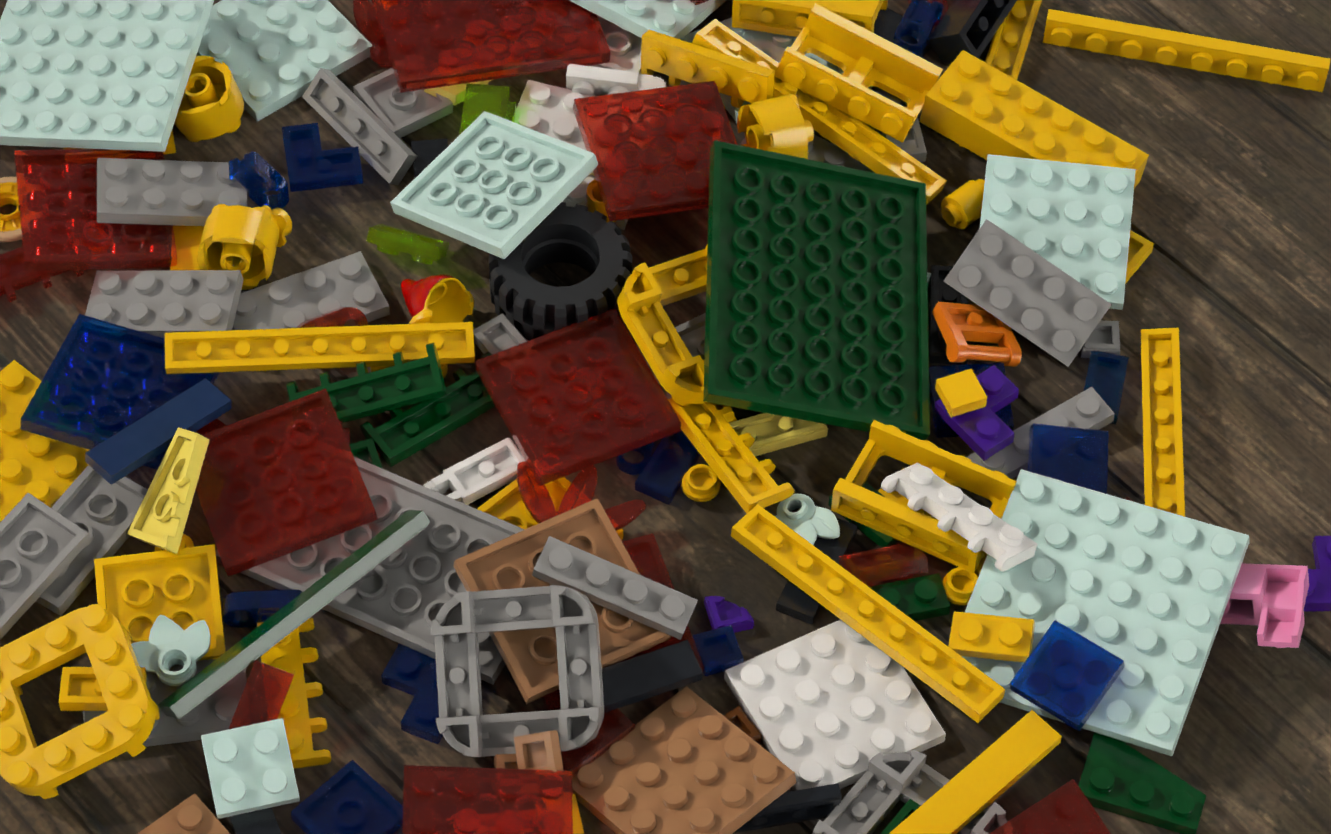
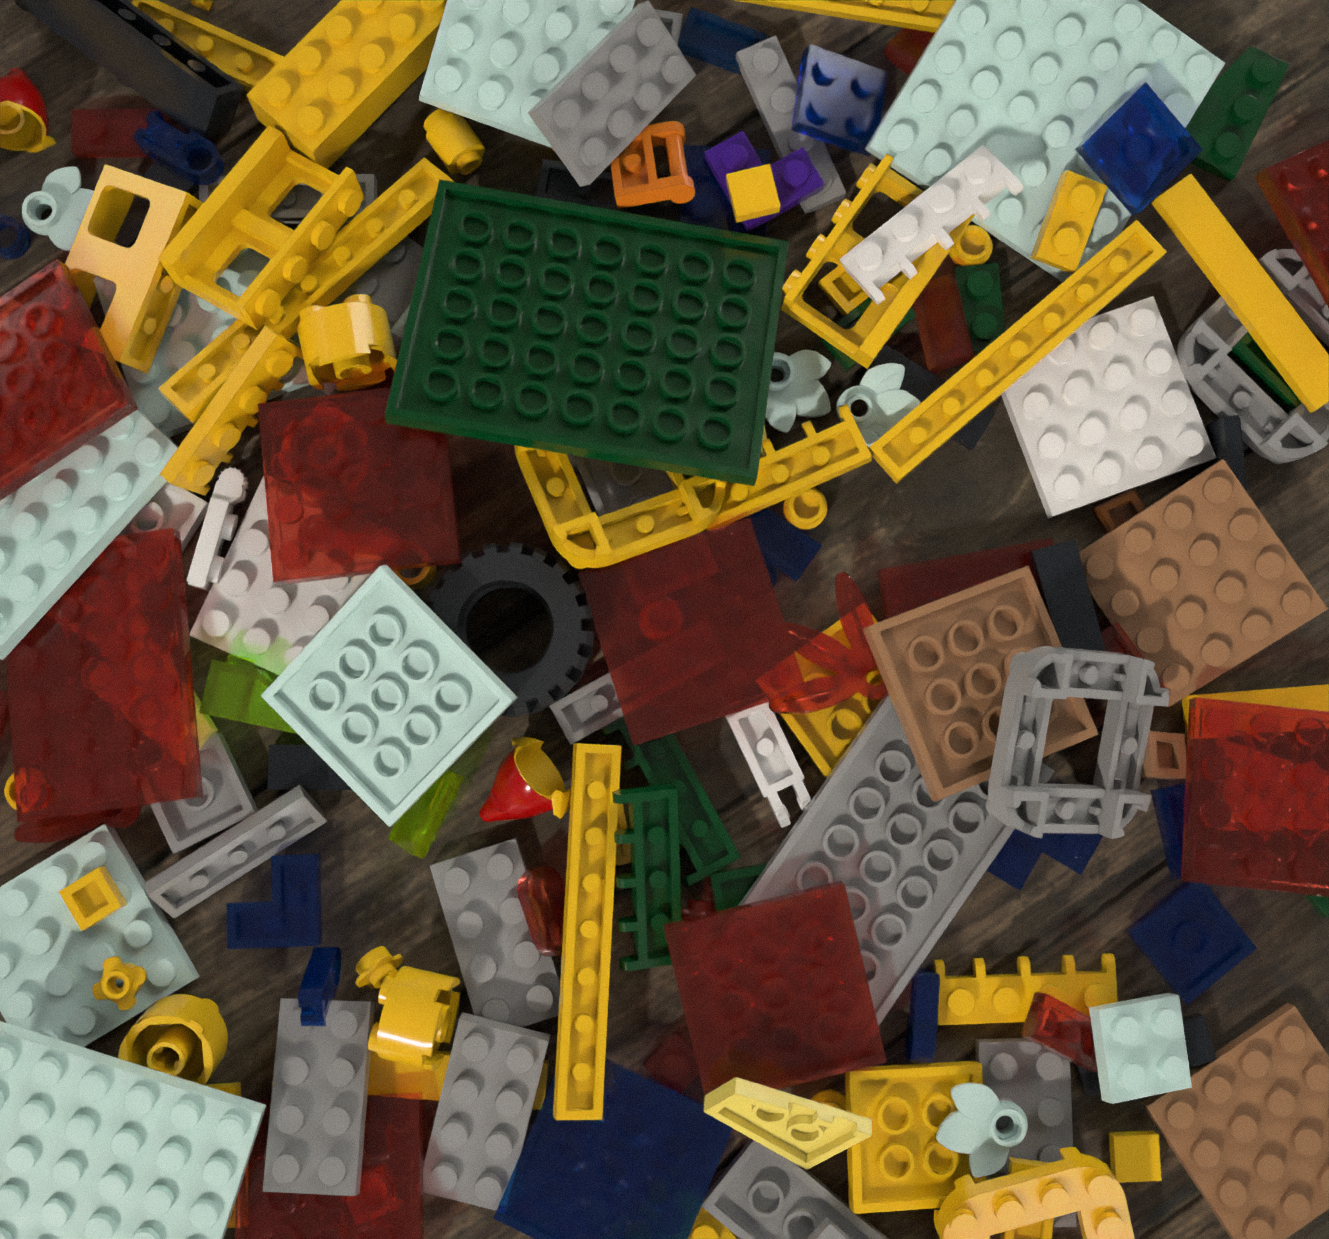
camera: 85 degrees left, 30 degrees up
dark blue tile [85,378,232,485] -> none
tile [158,510,430,719] -> none
medium nougat plate [514,730,564,778] -> none
light grey plate [532,536,698,640] -> none
clear blue plate [693,625,744,676] -> none
dark purple tile [704,596,754,637] -> none
none -> yellow tile [59,866,128,931]
none -> yellow plate [92,956,147,1010]
none -> light aqua plate [765,350,831,433]
none -> yellow tile [1109,1130,1162,1183]

